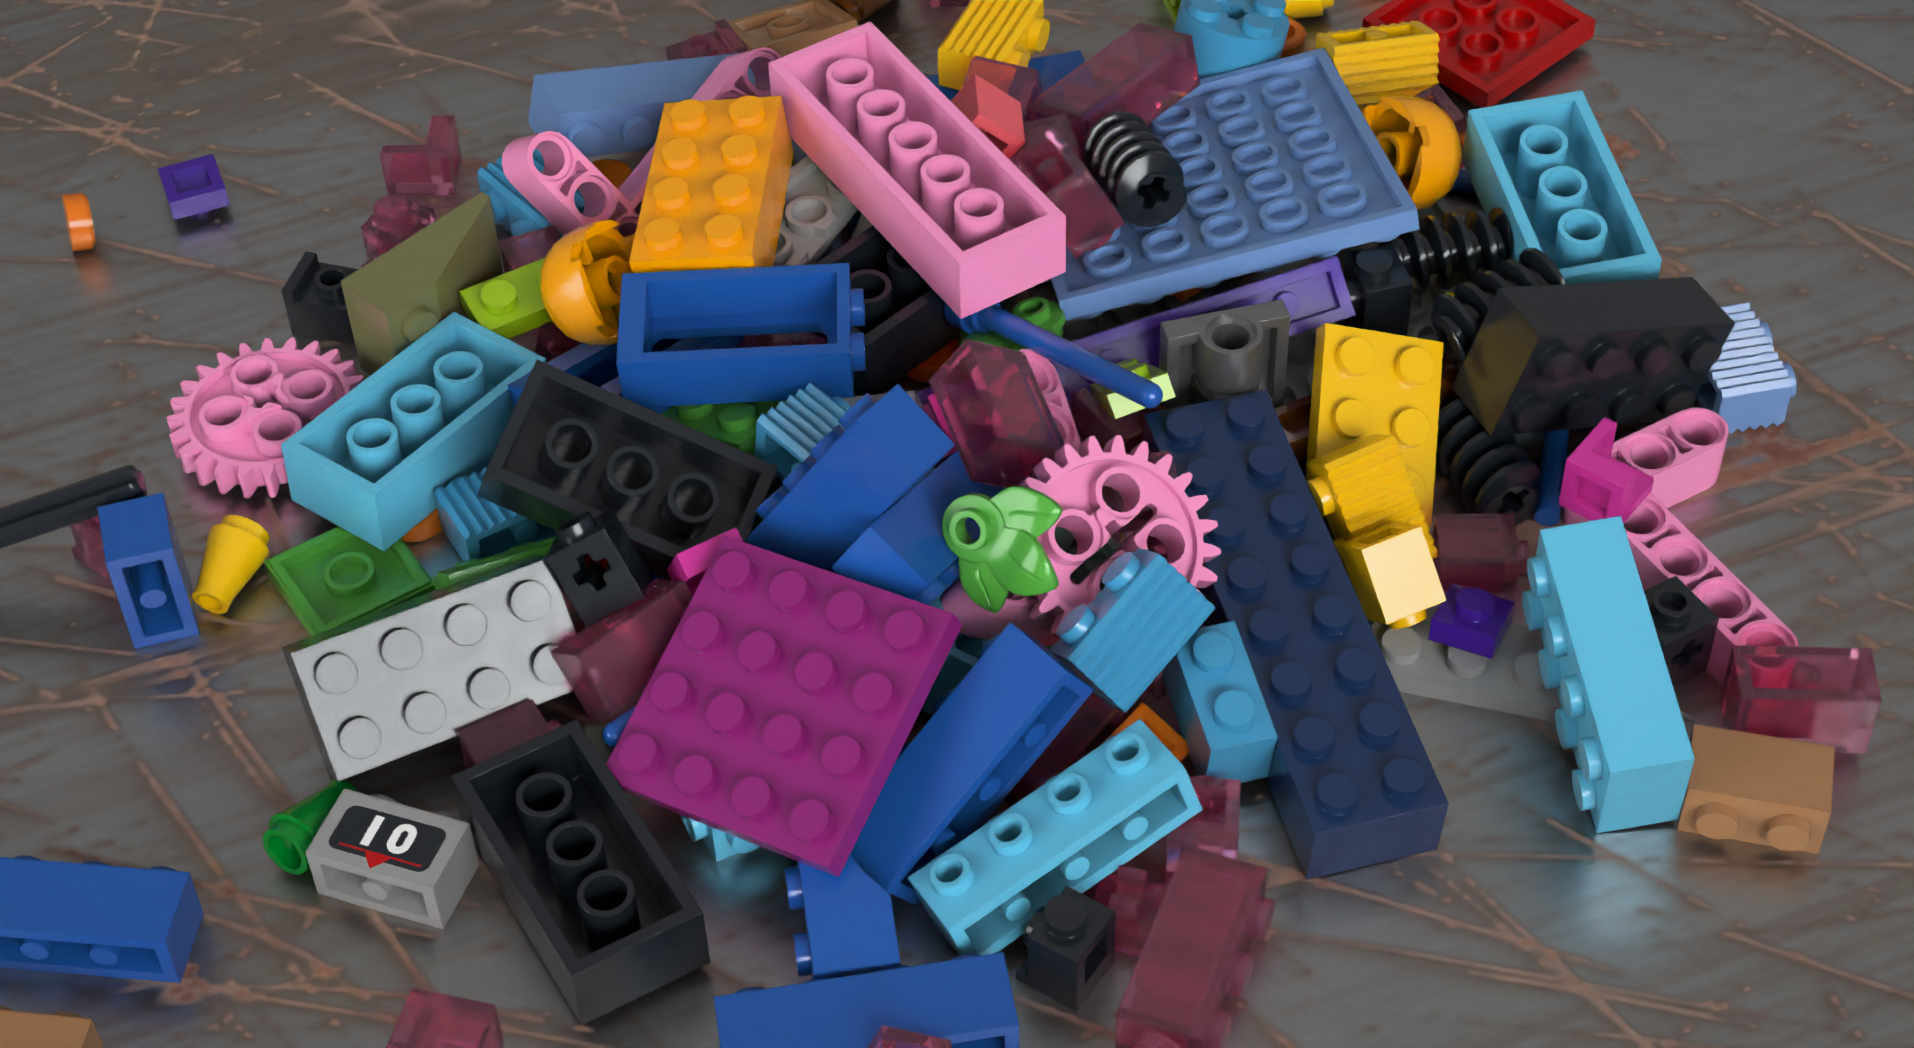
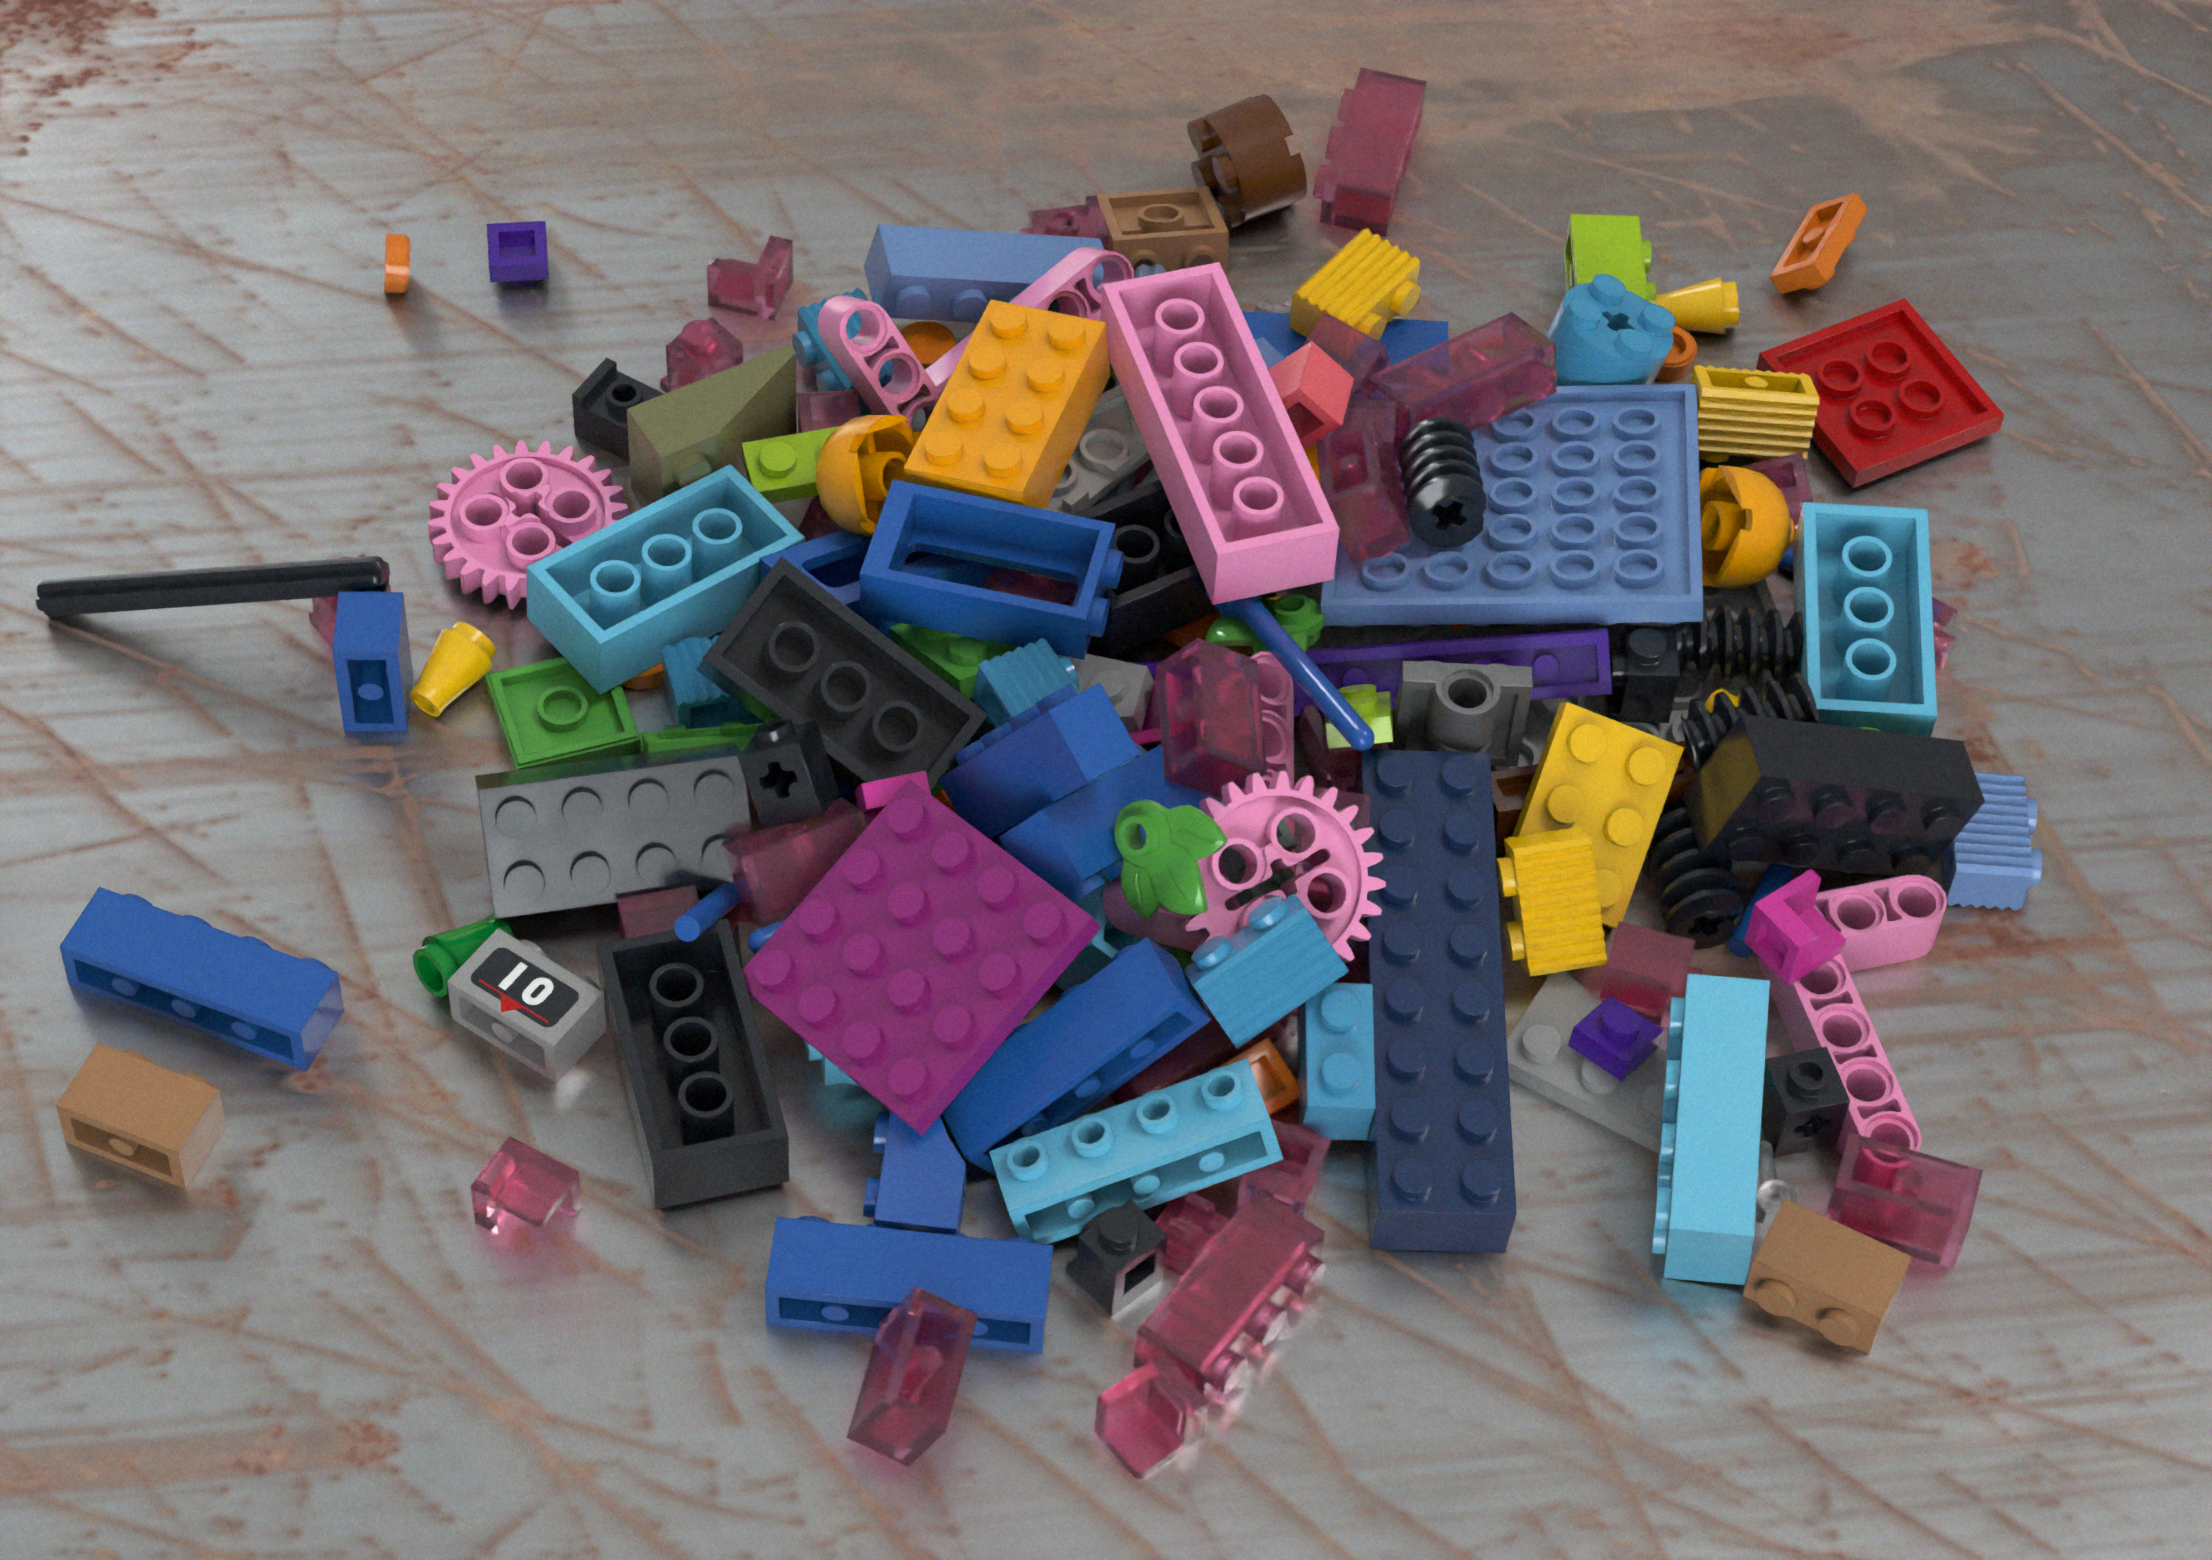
camera: 10 degrees right, 5 degrees up
yellow brick [1338,522,1446,630] -> none
none -> blue bar [674,882,755,942]

